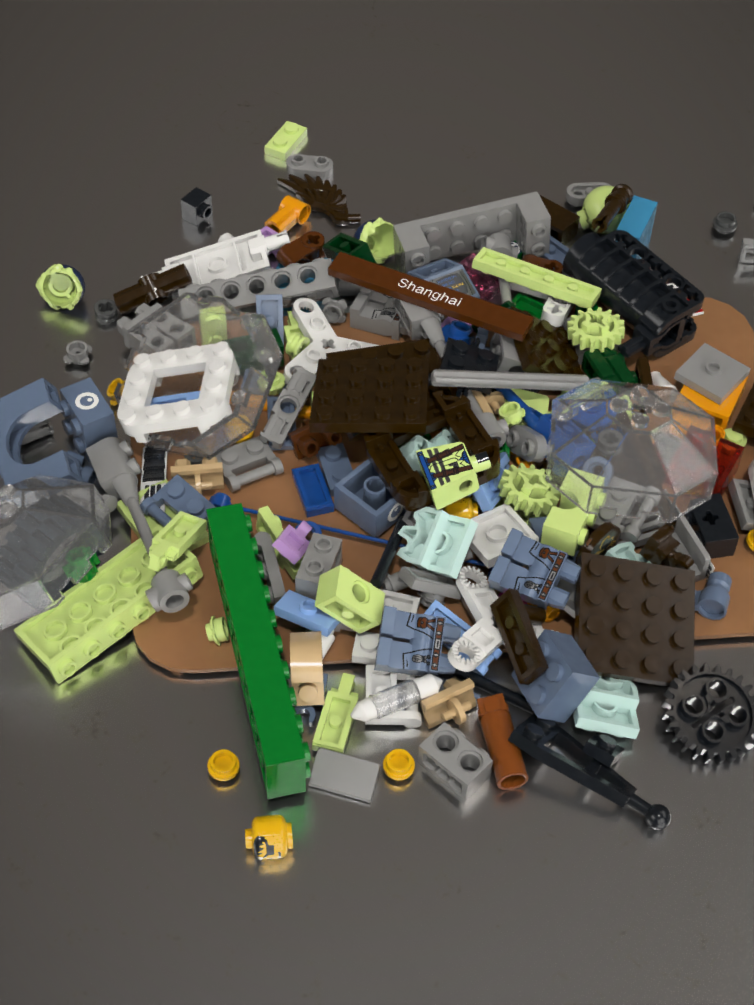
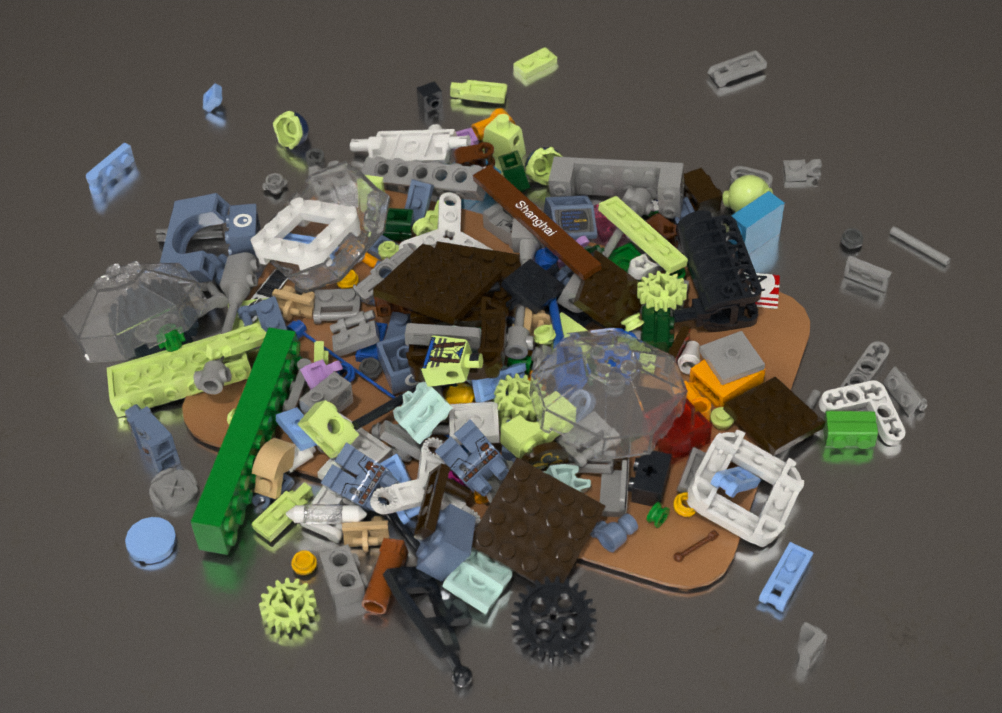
camera: 30 degrees right, 0 degrees up
dark brown piece [113,263,193,316] -> none
yellow plate [207,749,240,781] -> none
yellow head [245,814,293,860] -> none
dark brown animal [277,174,361,226] -> none
light grey plate [286,153,334,179] -> none
light grey slope [309,748,380,803] -> none
light grey plate [322,296,348,323] -> none
light grey axle [431,369,590,391] -> none
dark brown pin [592,184,633,233] -> none
dark brown piece [639,524,695,570] -> none
none -> sand blue hips [125,404,181,473]
none -> light blue tile [125,517,177,564]
none -> light grey tile [149,467,199,512]
none -> yellowish green gear [259,578,317,633]
none -> light grey plate [330,309,380,357]
none -> dark grey plate [359,357,382,379]
none -> light grey piece [405,323,481,351]
none -> yellowish green hinge [450,80,507,104]
none -> yellowish green torso [483,114,526,158]
none -> yellowish green bush [620,313,644,332]
none -> green bush [646,502,670,528]
none -> light grey plate [708,50,767,87]
none -> light grey plate [783,159,822,182]

